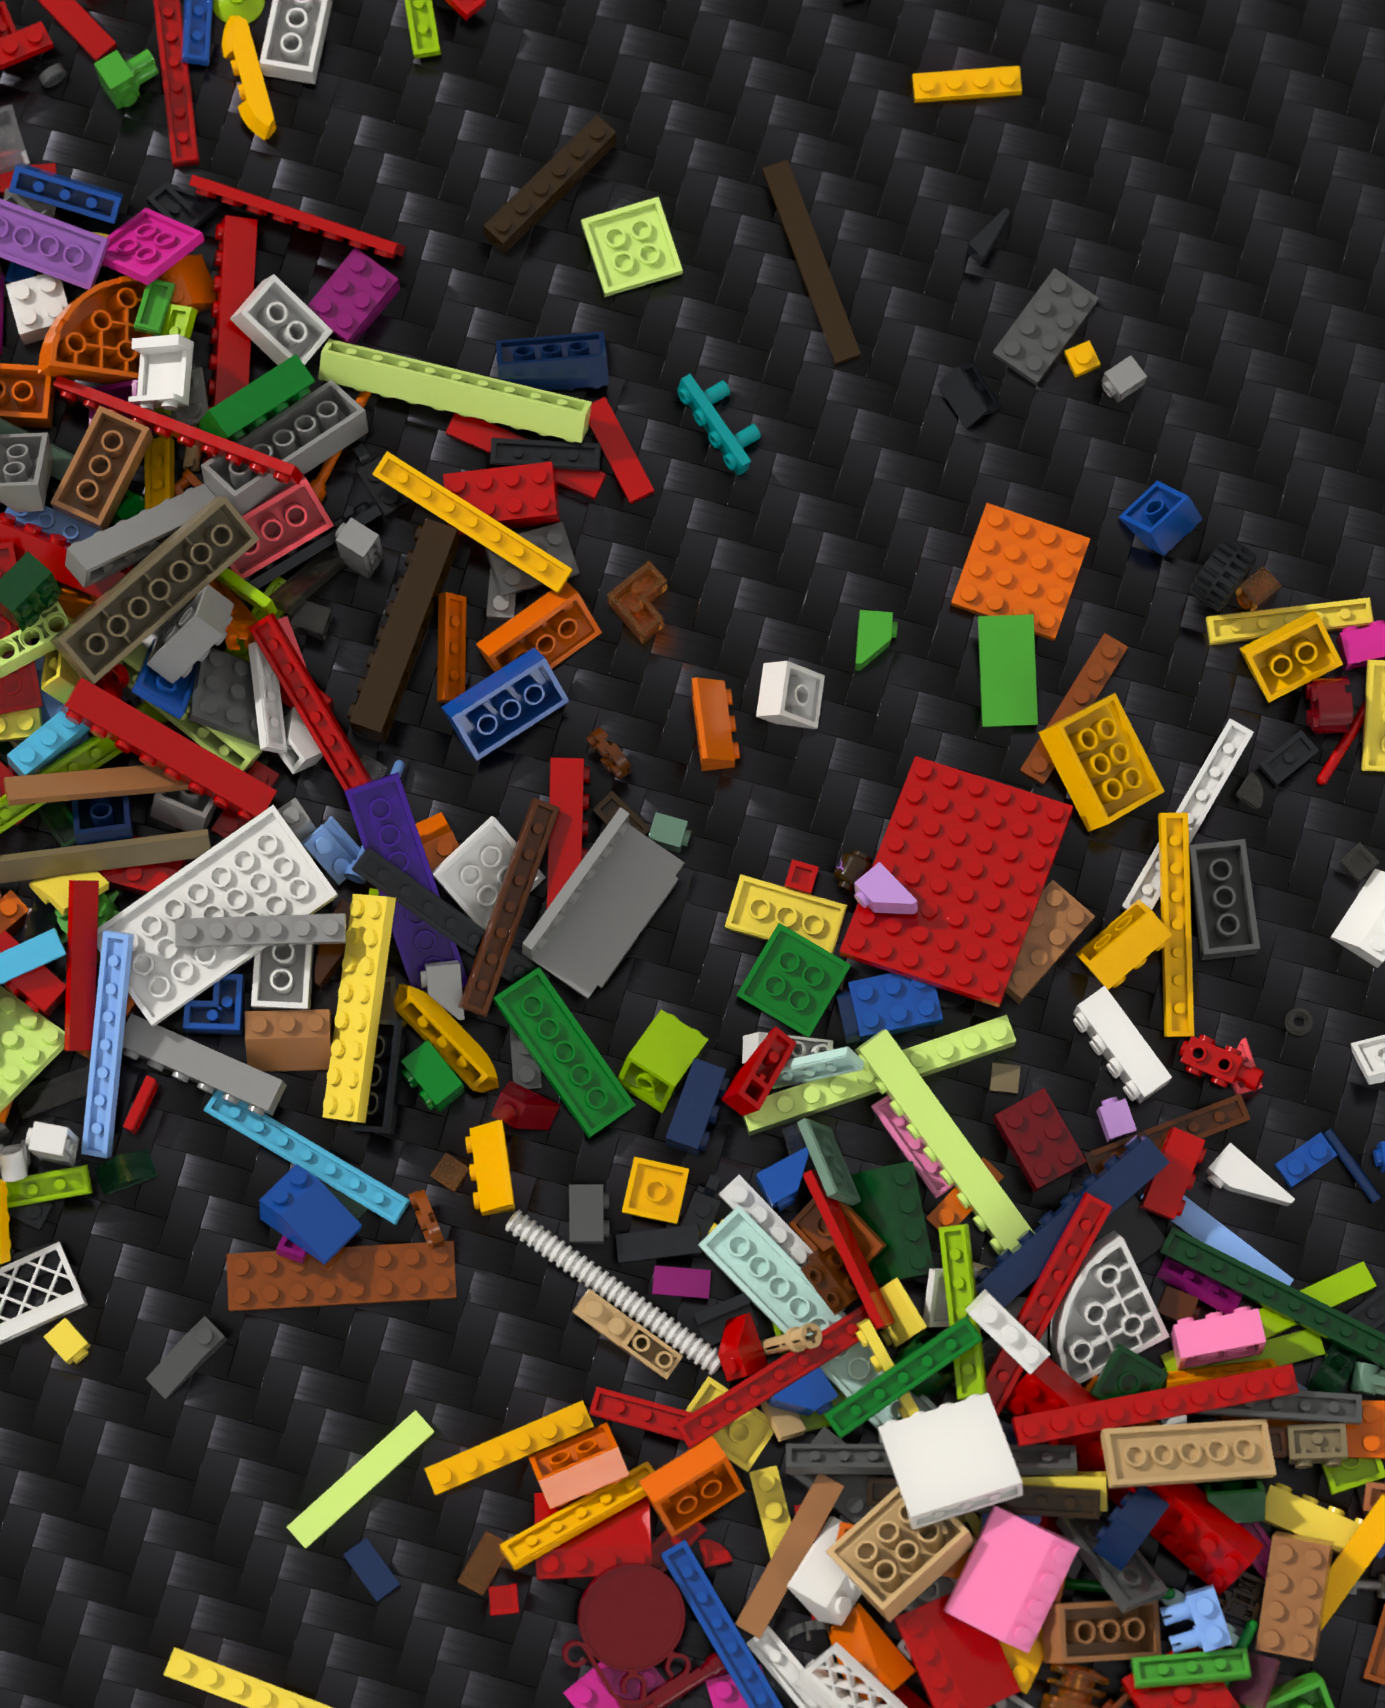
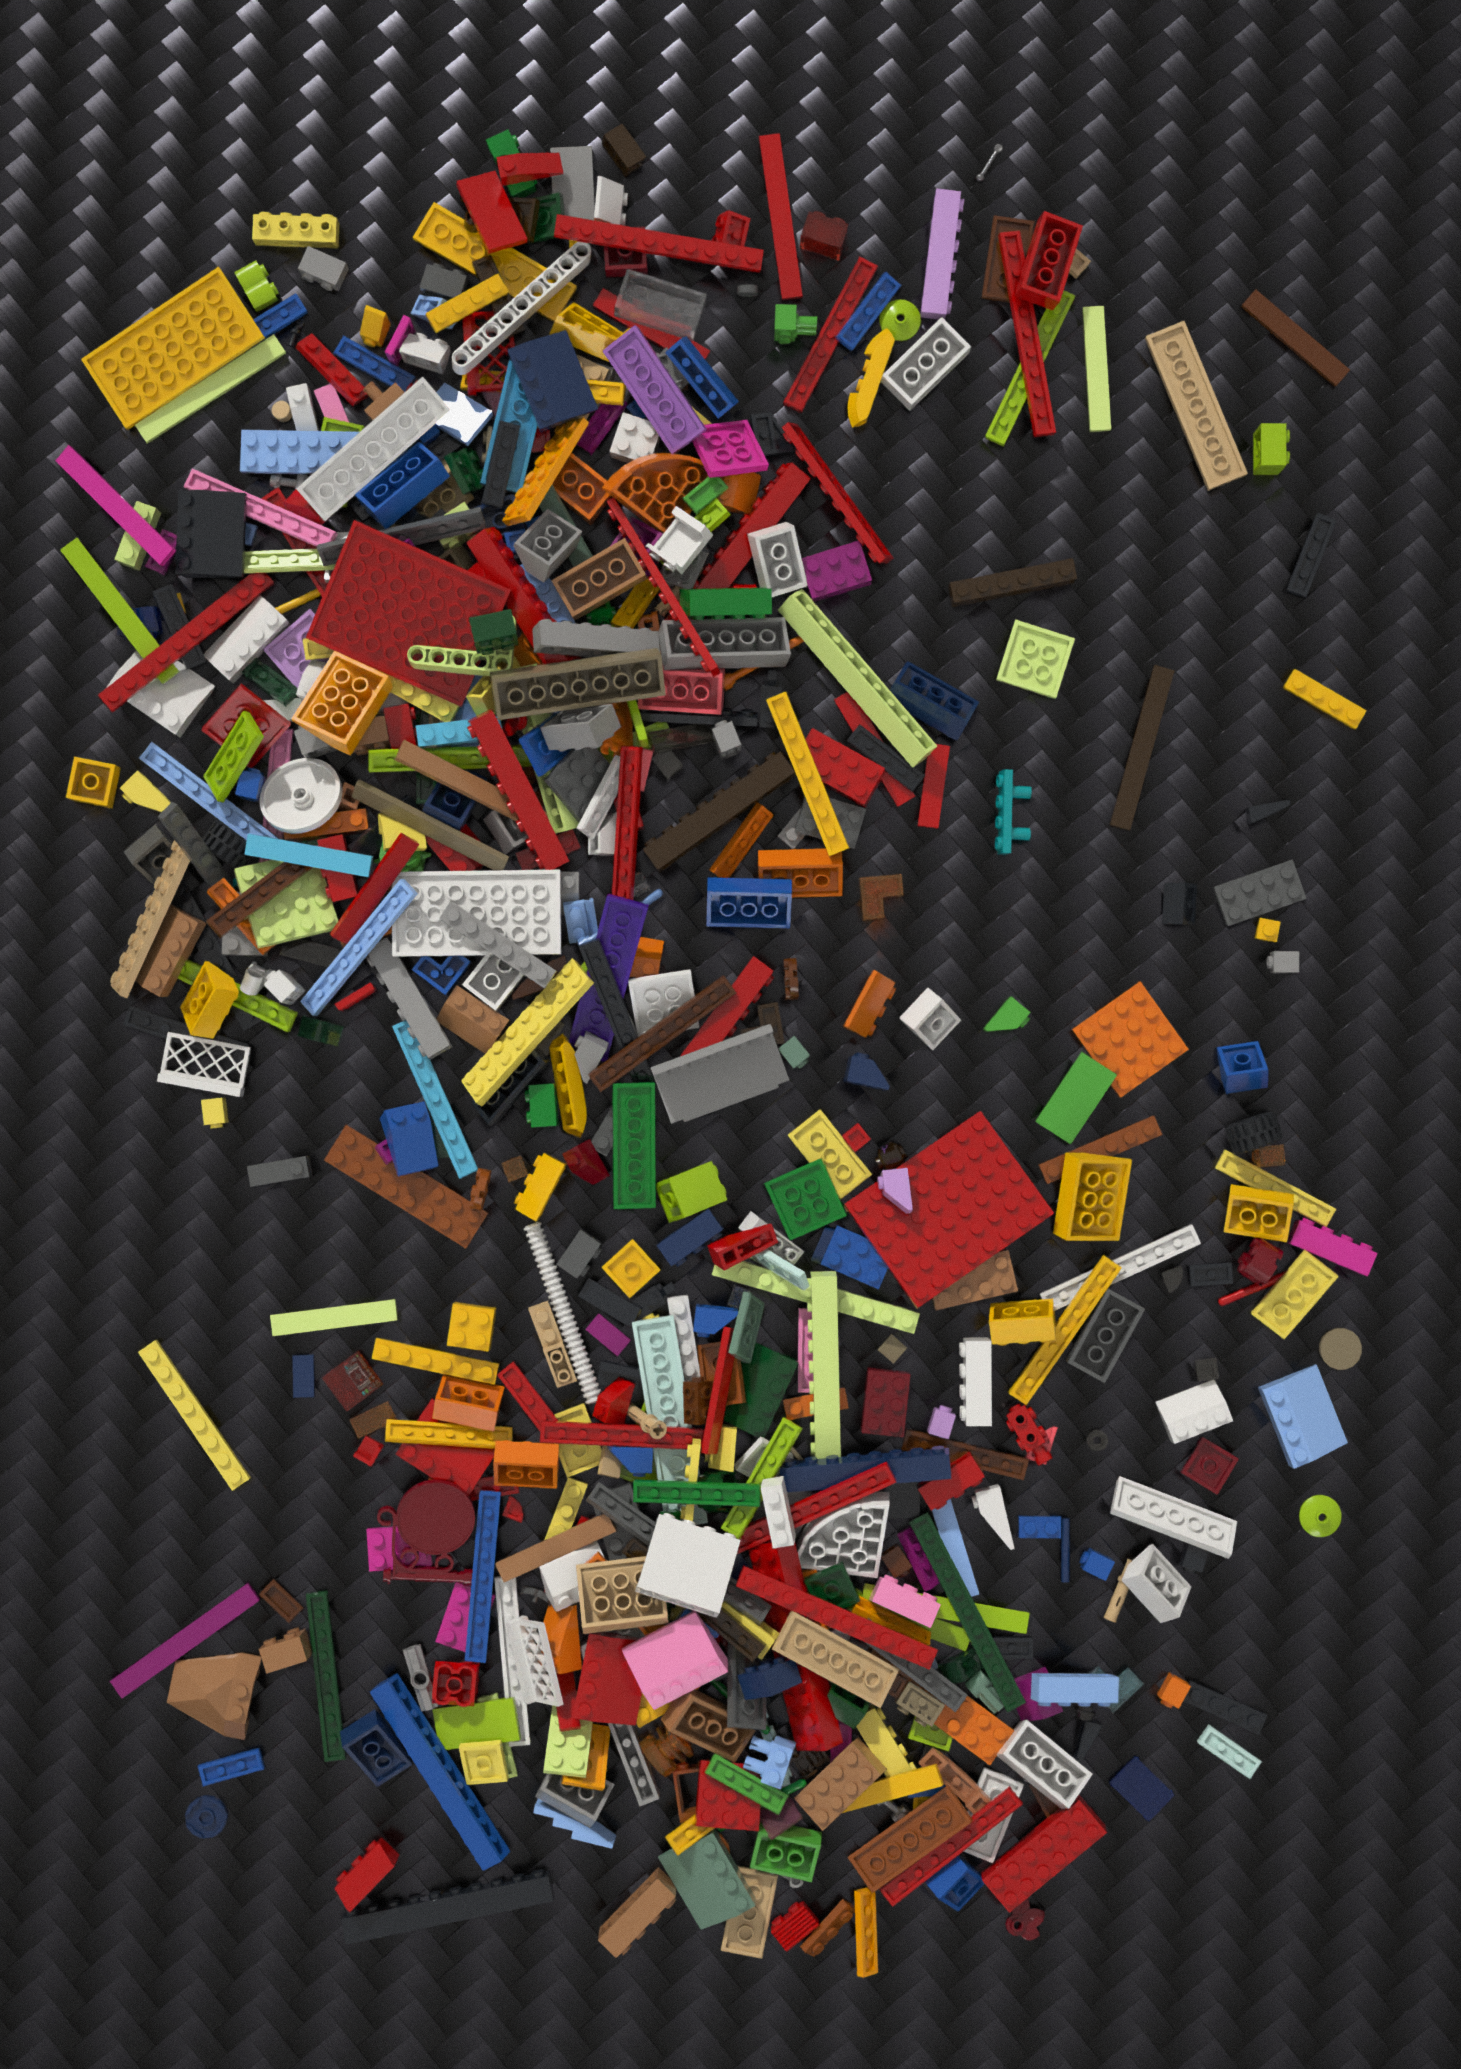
camera: 35 degrees right, 10 degrees up
none -> clear red slope [322,1351,383,1411]
none -> yellow brick [447,1302,497,1351]
none -> dark blue slope [843,1052,890,1091]

